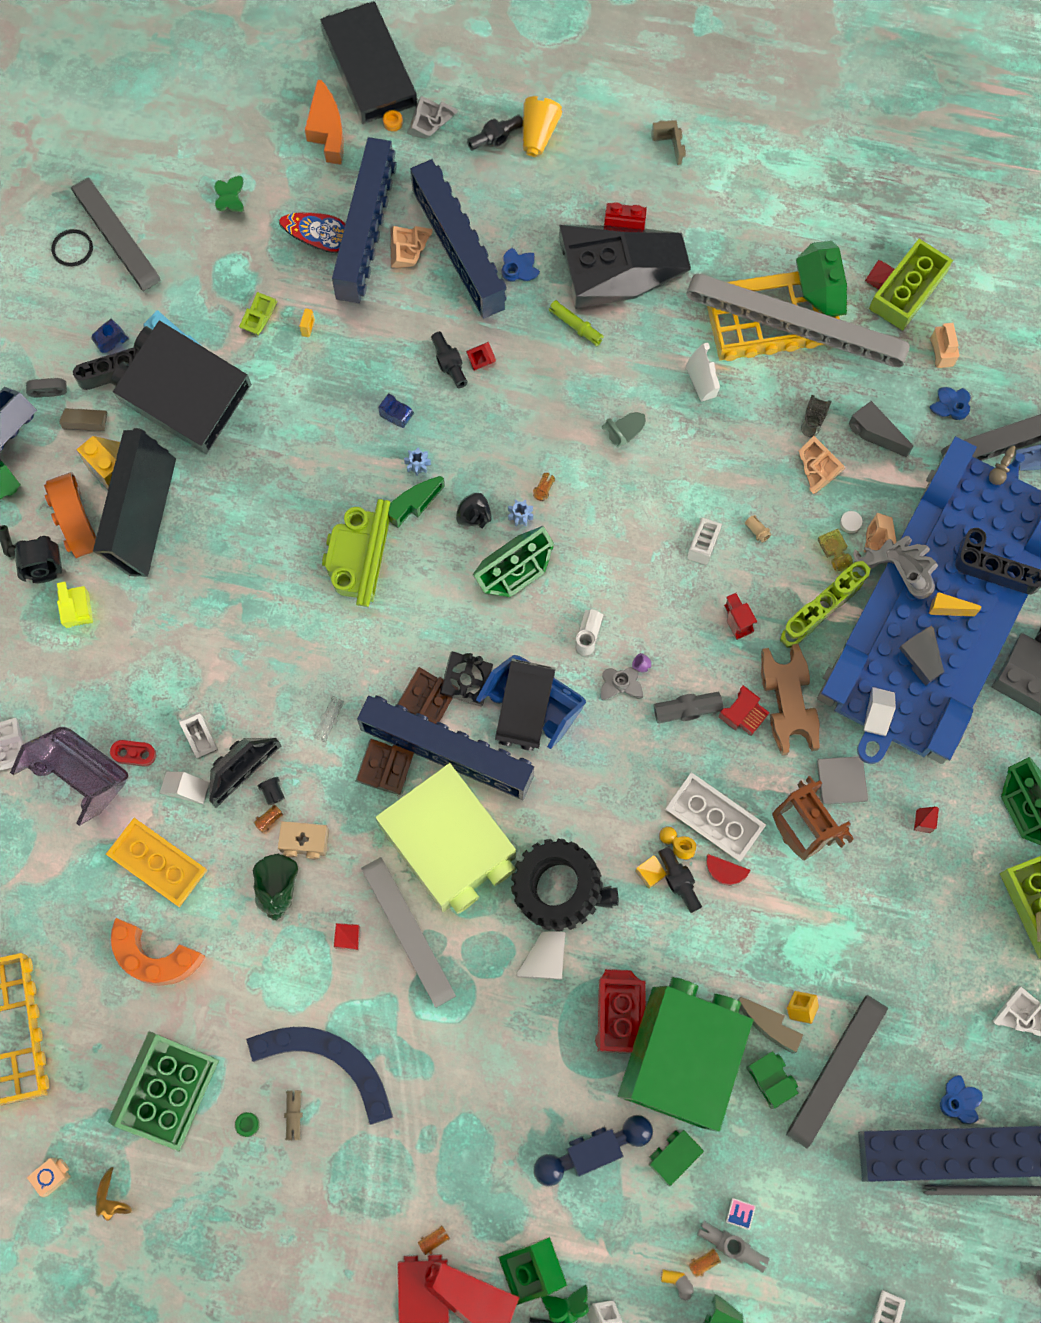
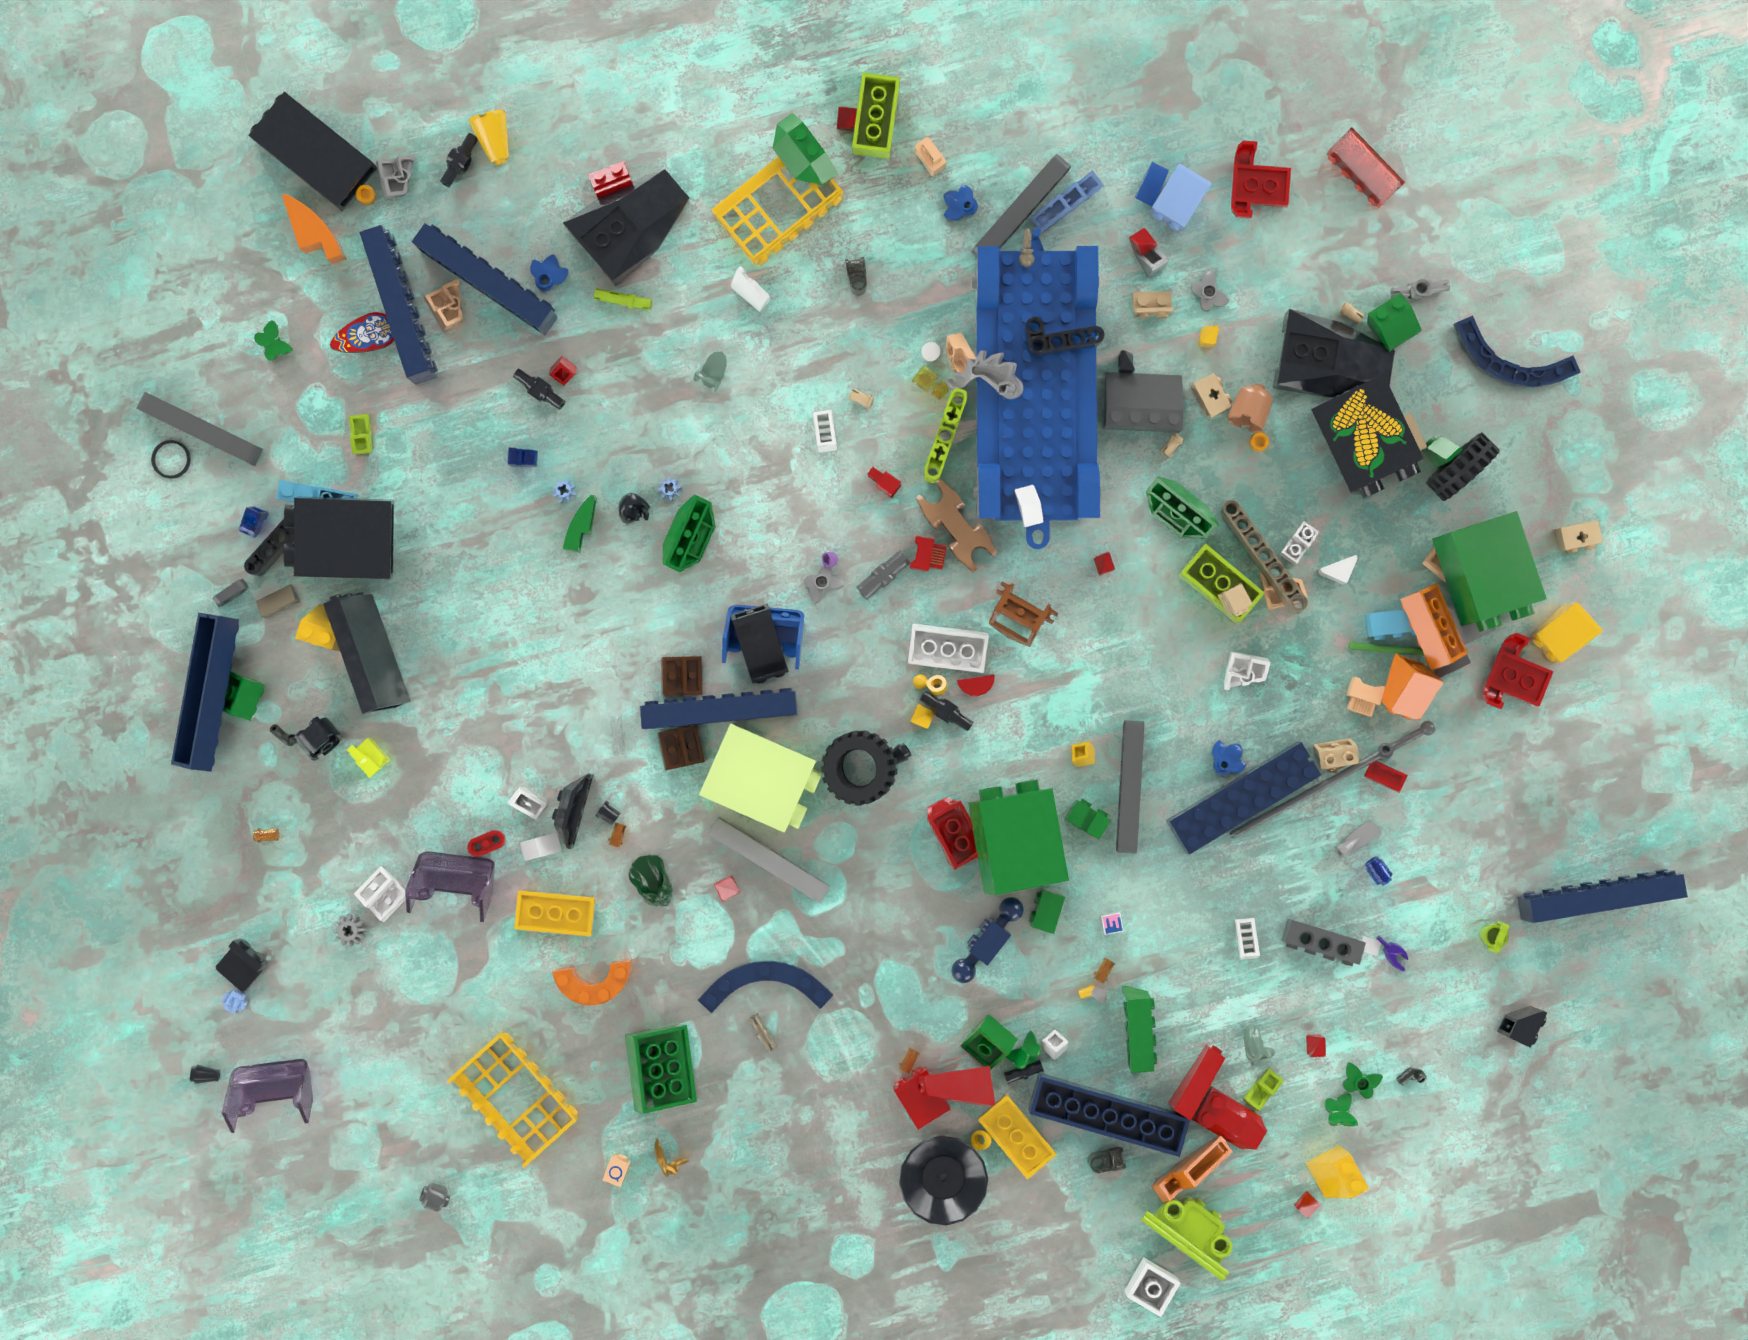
camera: 30 degrees left, 15 degrees up
orange brick [44,472,96,558] -> none
green tile [235,1112,260,1137] -> none
tan brick [278,821,329,859] -> none
yellow tile [299,308,315,338] -> none
lime brick [322,499,391,607] -> none
black piece [440,651,493,707] -> none
white slope [517,931,565,980] -> none
clear orange pin [533,473,555,501] -> none
white piece [575,609,603,656] -> none
dark tan bracket [651,120,686,165] -> none
light grey beam [686,274,910,368] -> none
light grey pin [697,1221,770,1273] -> none
dark tan slope [737,997,804,1054] -> none
light nougat slope [799,436,846,494] -> none
light grey tile [817,757,868,805] -> none
dark grey slope [849,401,914,457] -> none
dark grey slope [899,626,944,686] -> none
yellow slope [928,592,981,616] -> none

